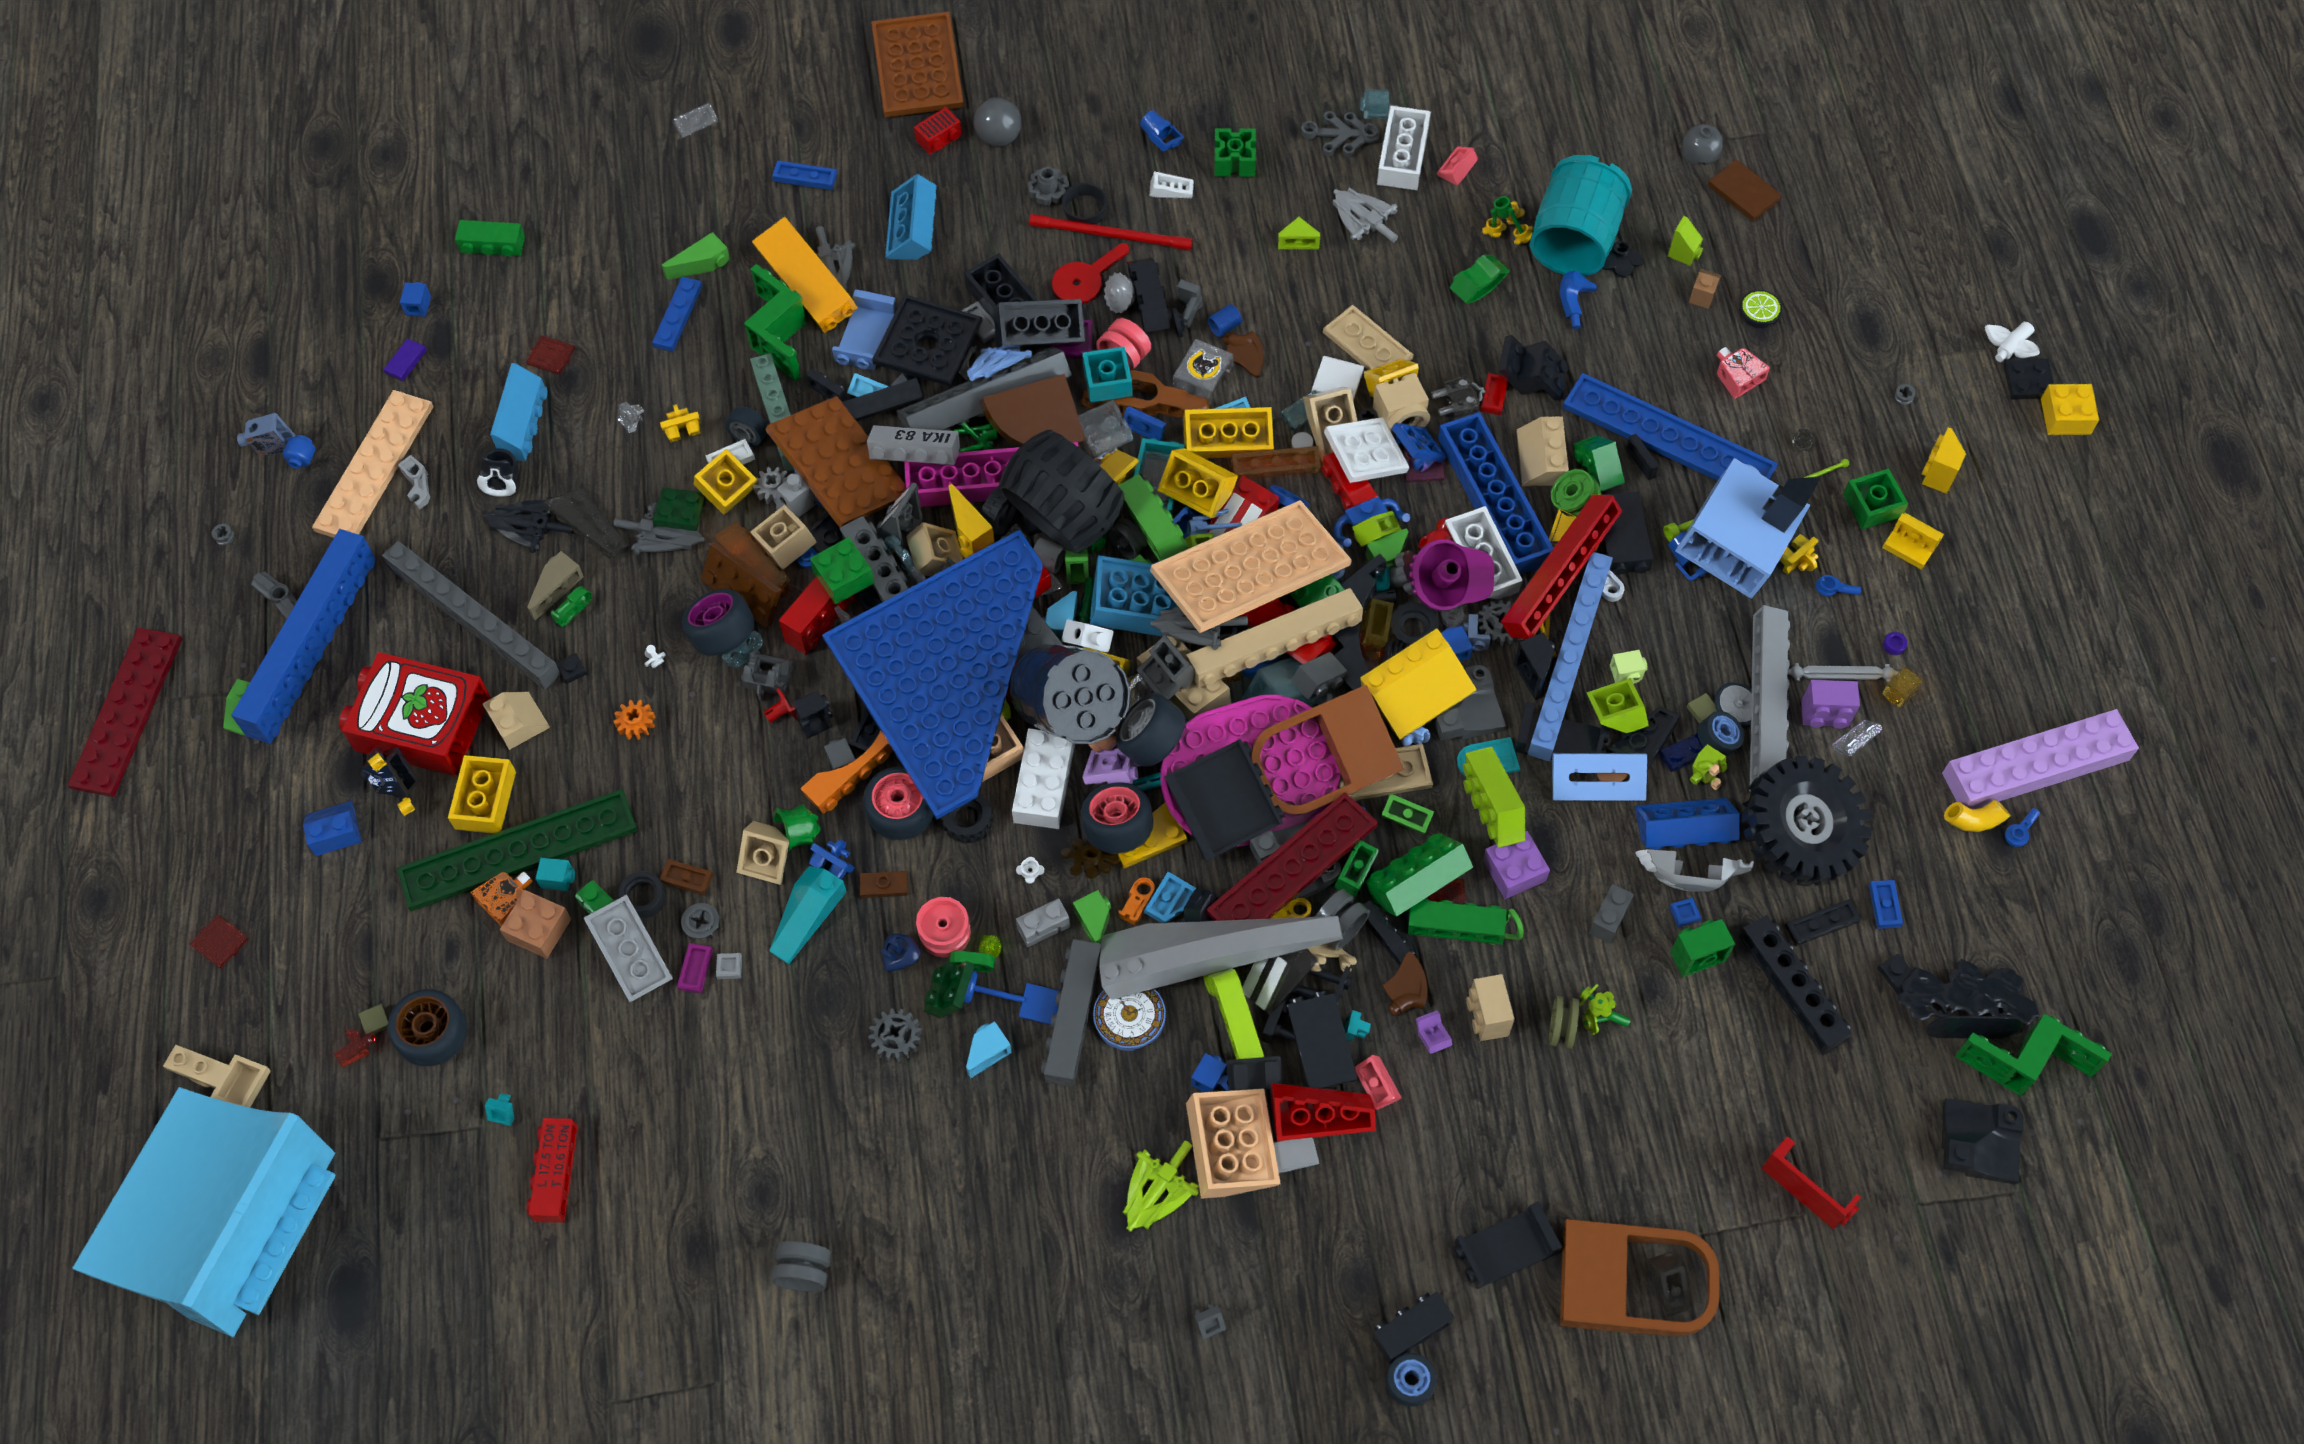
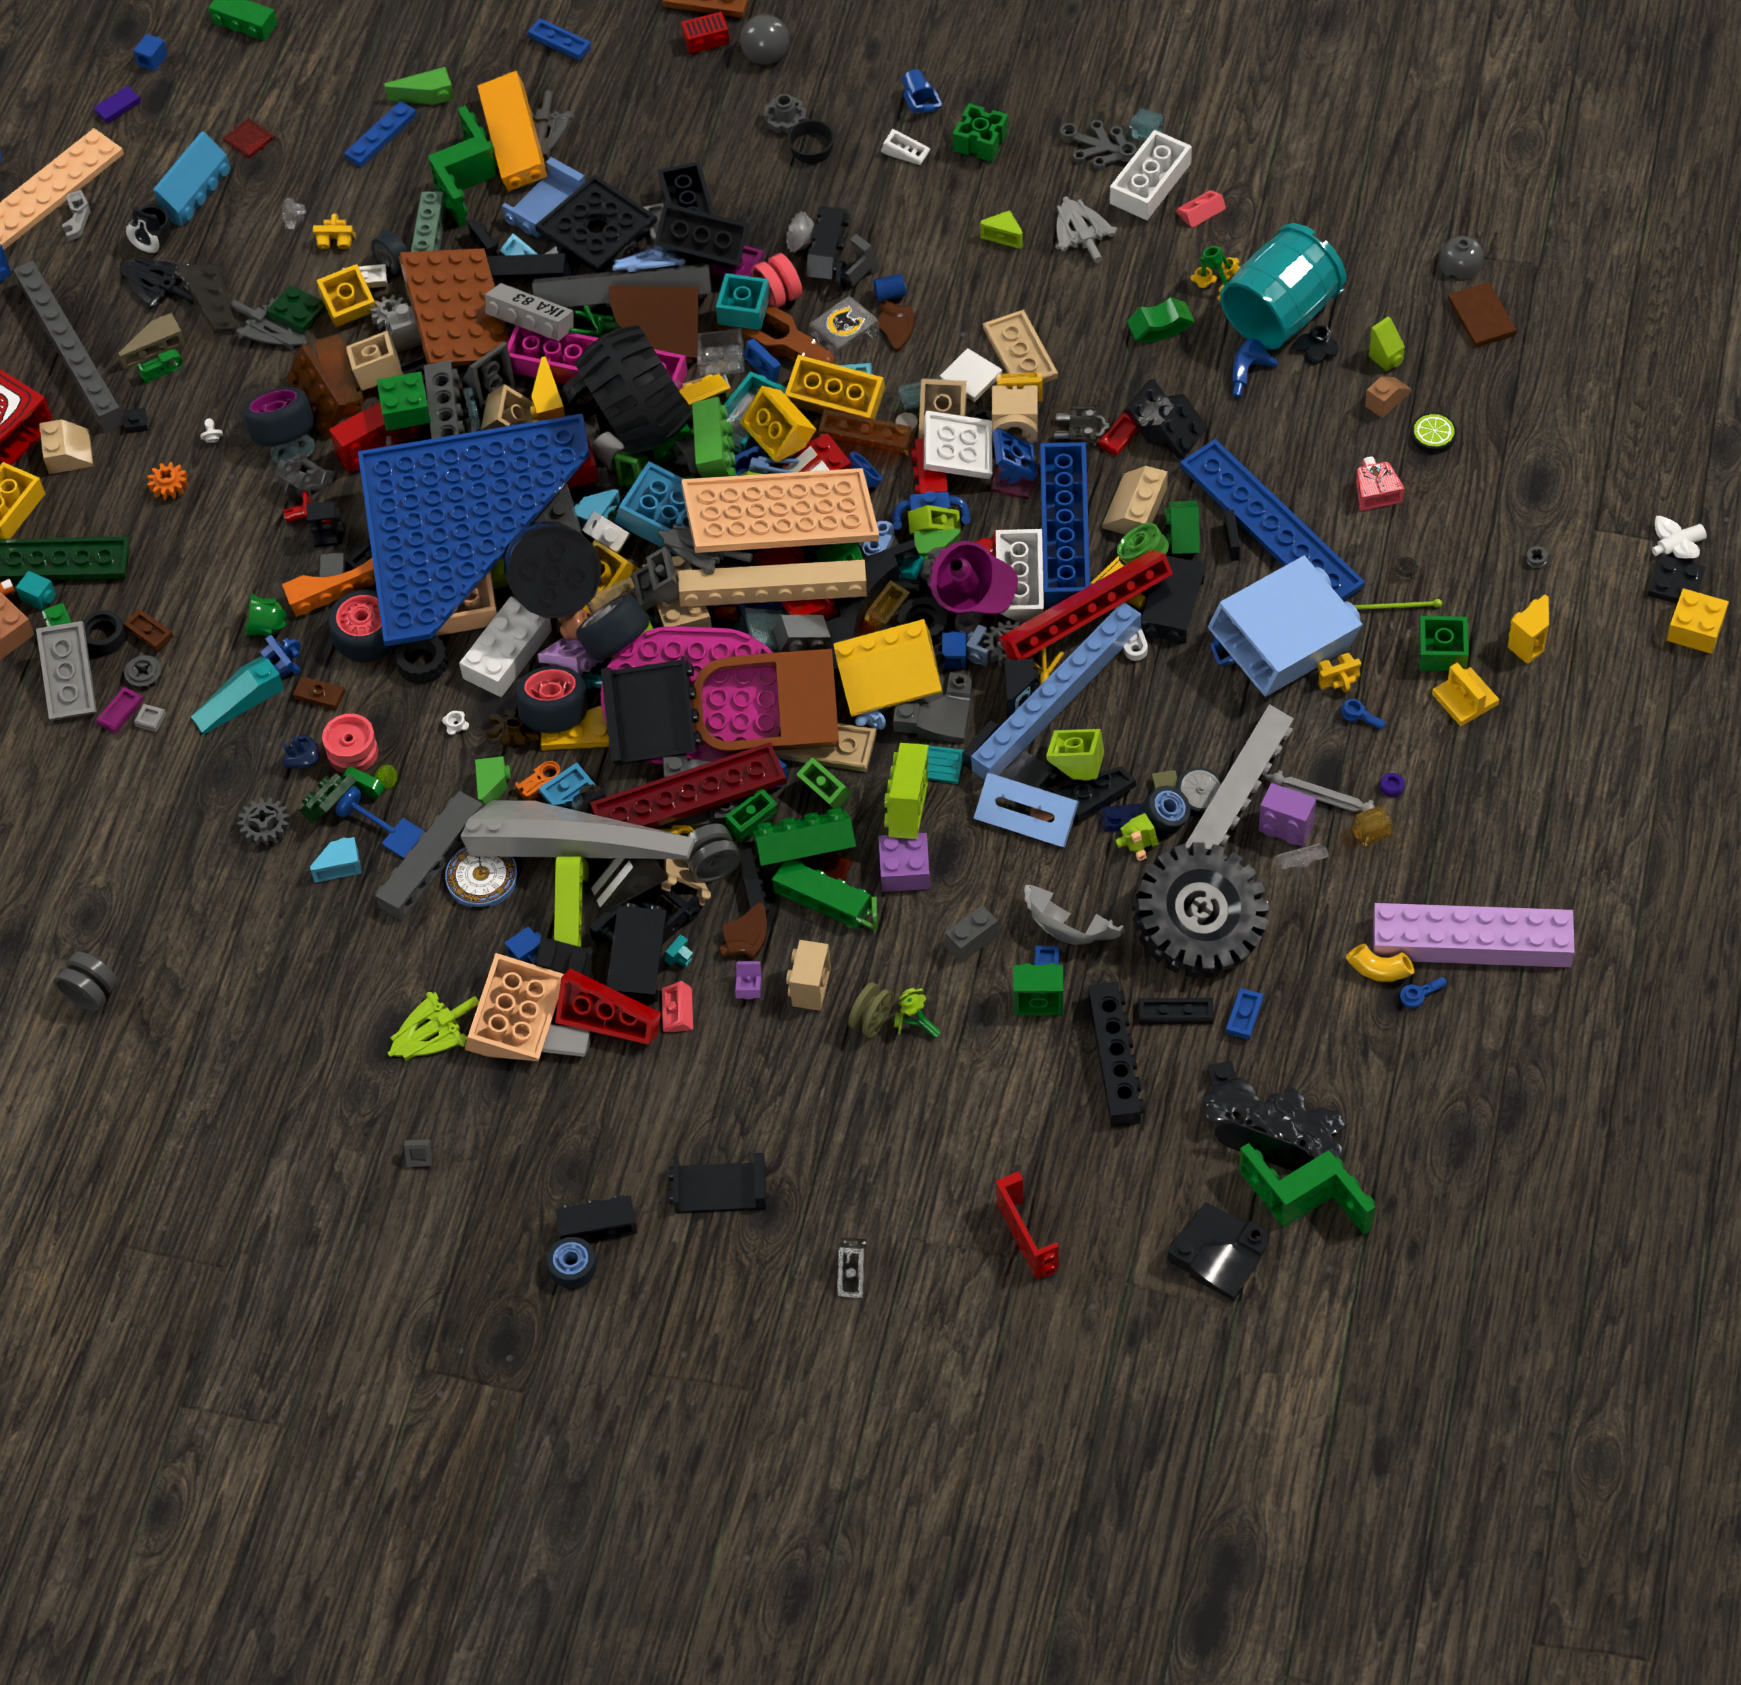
camera: 25 degrees right, 5 degrees down
tan slope [736,821,789,885] -> none
dark azure slope [885,174,936,260] -> none
light grey brick [1016,898,1070,948] -> none
red piece [1029,214,1193,251] -> none
red piece [1052,243,1129,304] -> none
dark orange window [1560,1219,1719,1336] -> none
yellowish green brick [1610,650,1647,684] -> none
blue slope [1635,798,1740,850] -> none
black slope [1761,477,1820,533] -> none

